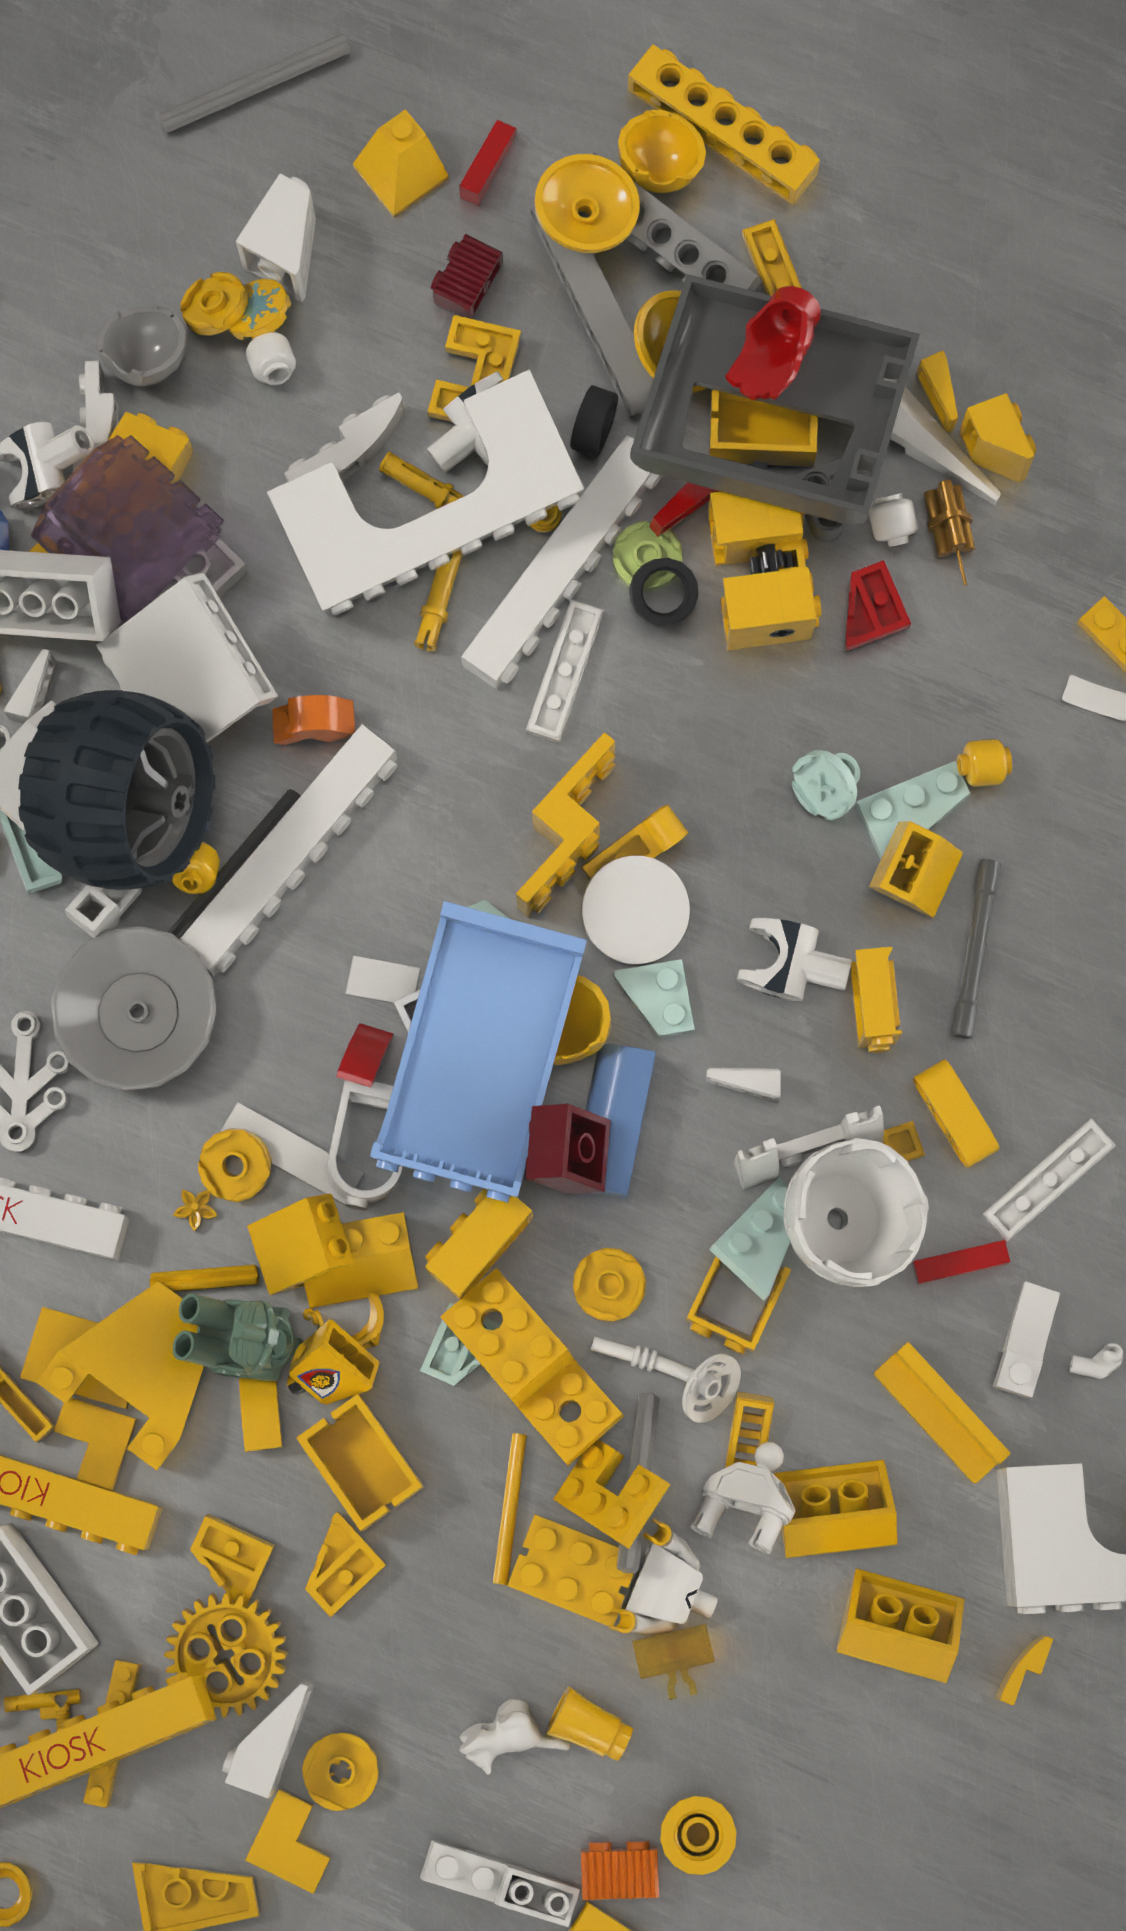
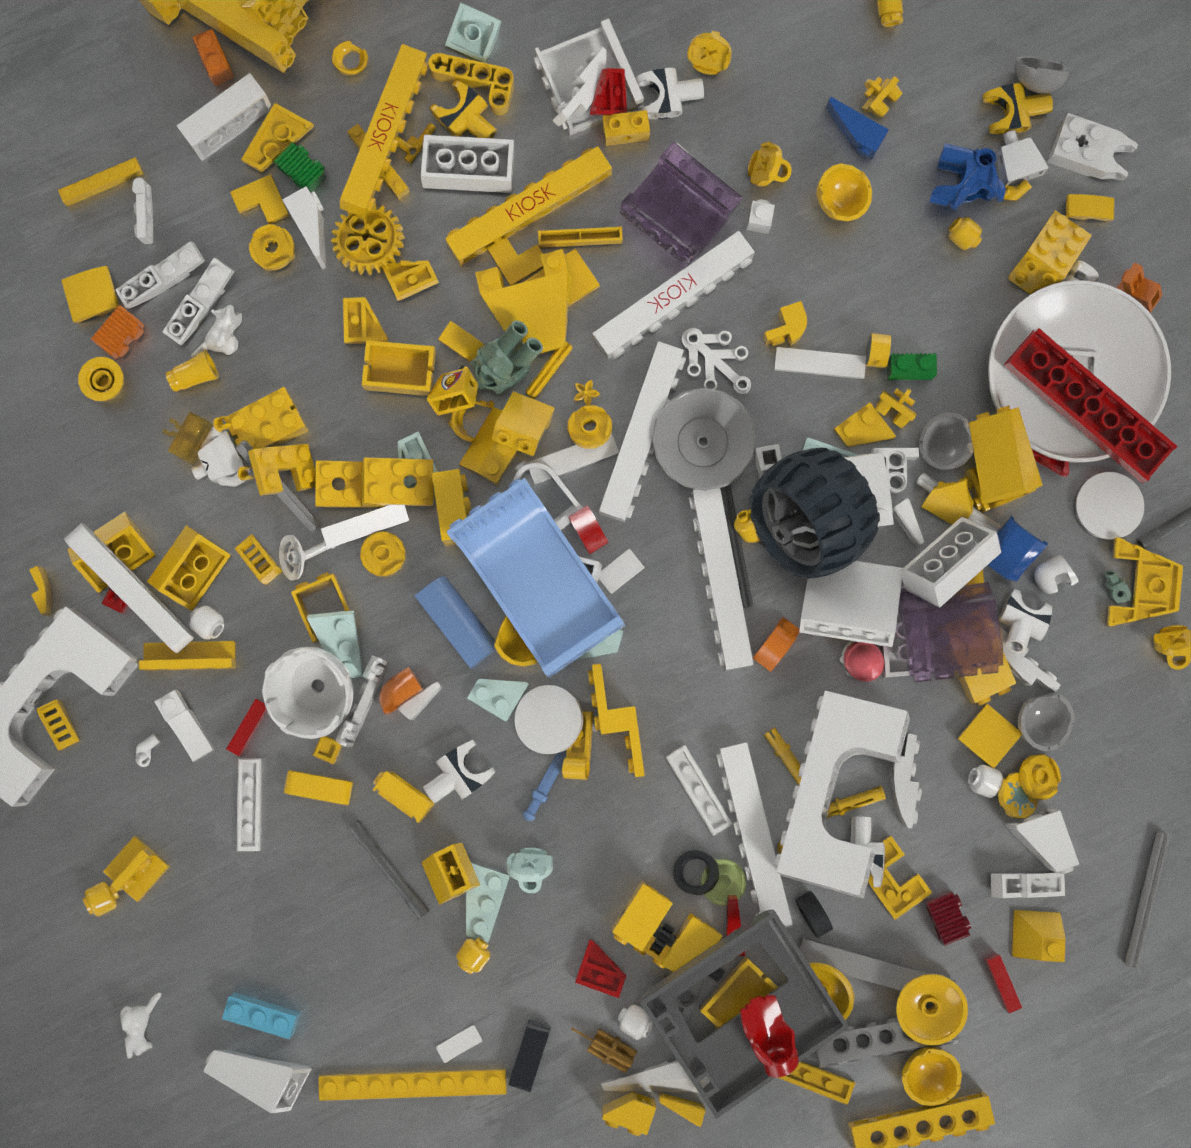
camera: 125 degrees right, 5 degrees up
yellow bar [493,1433,527,1585] -> none
dark red brick [525,1103,611,1194] -> none
white connector [690,1442,795,1554] -> none
none -> white beam [64,523,195,653]
none -> red tile [101,587,128,614]
none -> white slope [162,258,235,345]
none -> white head [189,606,224,640]
none -> green brick [273,142,326,193]
none -> white sticker [321,505,409,549]
none -> orange brick [379,667,424,715]
none -> black beam [508,1020,551,1092]
none -> medium blue sword [523,750,567,821]
none -> white brick [599,341,686,523]
none -> coral hair [840,641,884,682]
none -> yellow tile [957,704,1021,768]
none -> white slope [991,872,1065,898]

